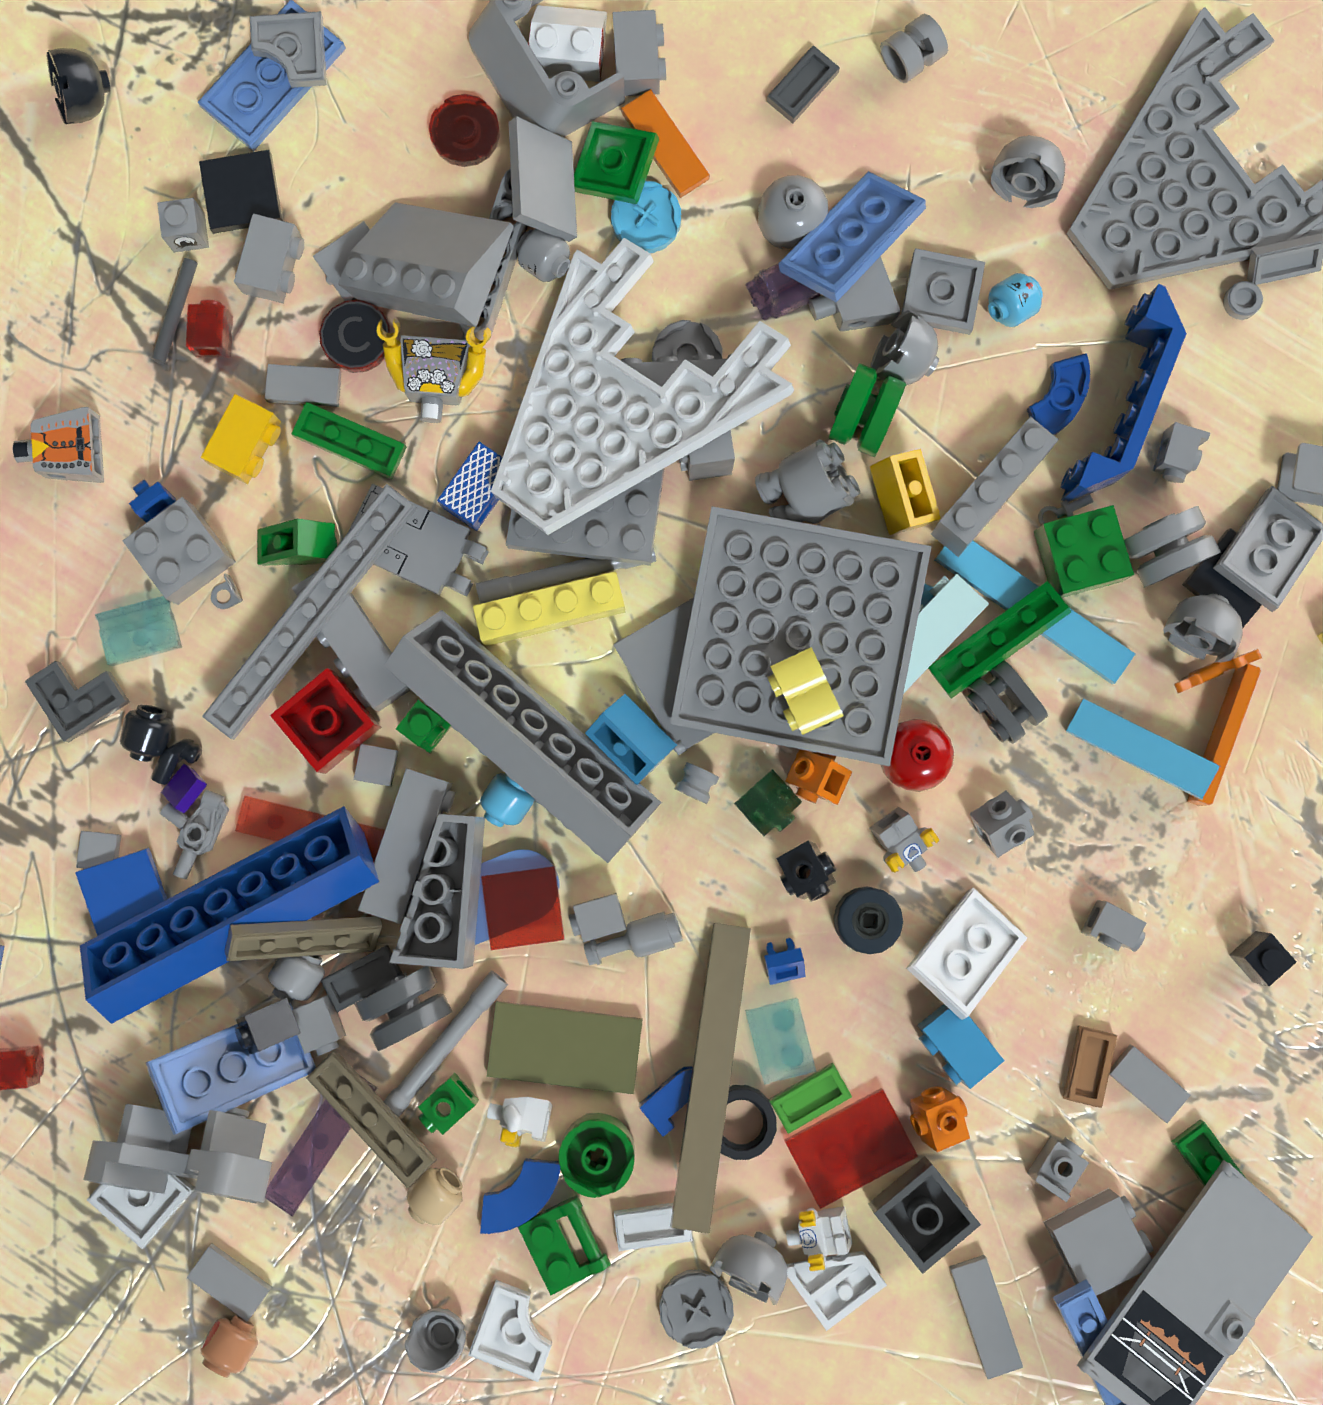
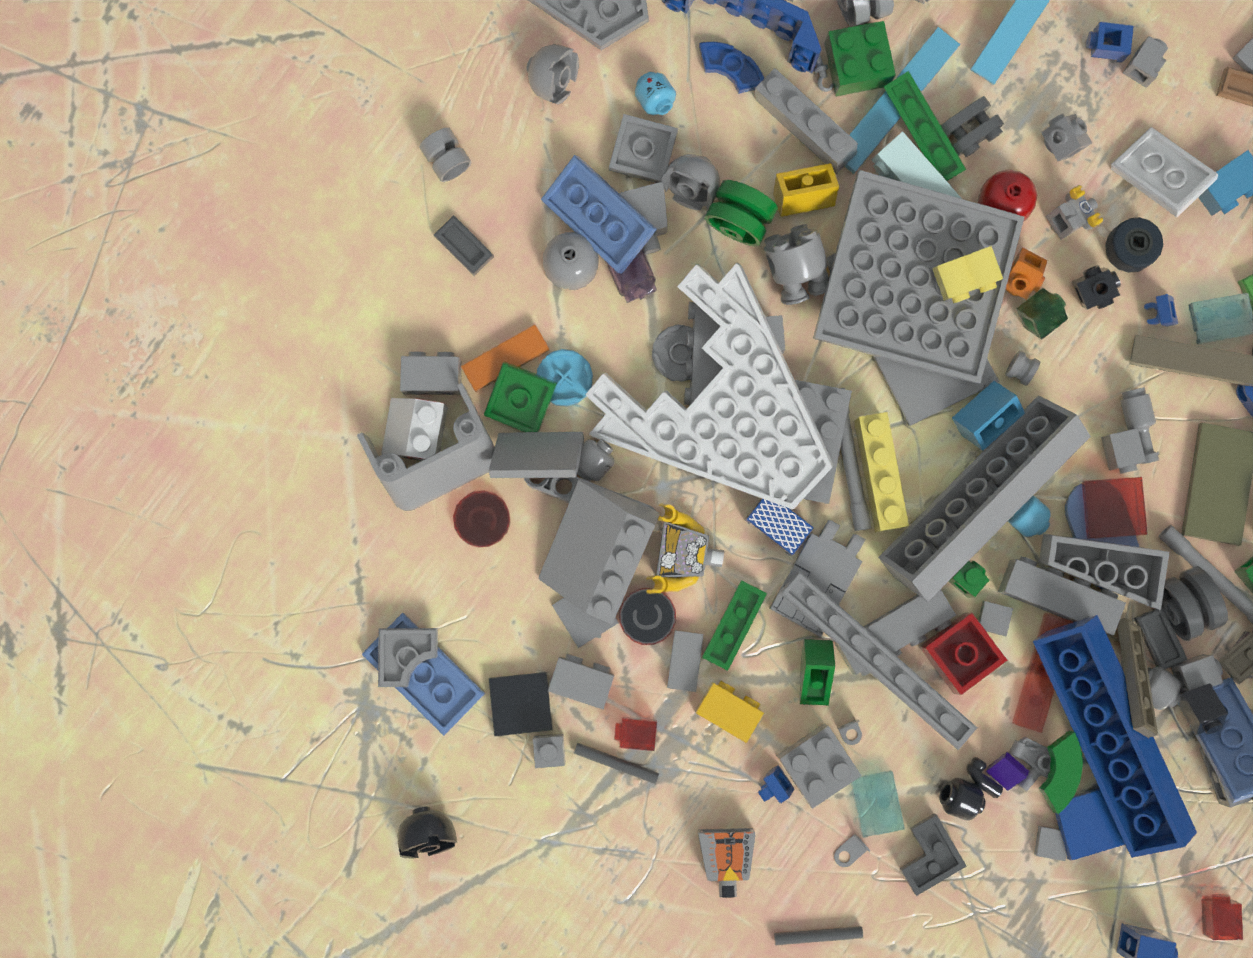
camera: 85 degrees left, 0 degrees up
none -> light grey piece [834,834,870,867]
none -> green tile [1039,730,1083,814]
none -> blue brick [1086,22,1134,63]

